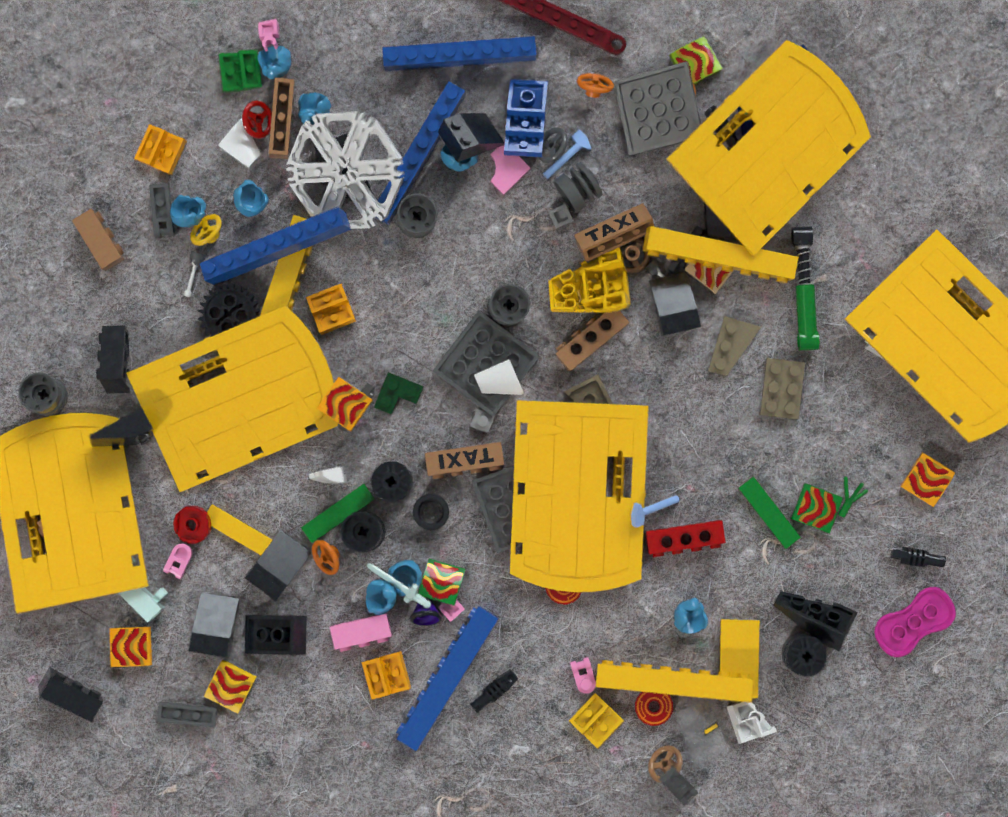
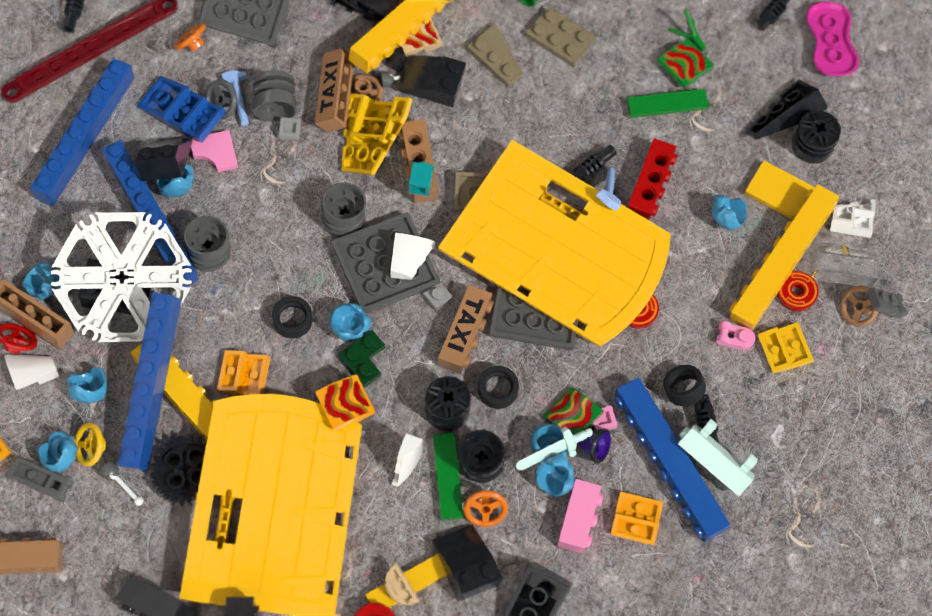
camera: 65 degrees left, 20 degrees down
none -> black tyre [272,296,313,339]
none -> dark azure hair [329,302,372,341]
none -> tan plate [385,563,419,605]
none -> teal brick [409,162,434,196]
none -> black hinge [572,144,617,183]
none -> black tyre [663,364,706,406]
none -> light aqua brick [678,419,758,496]

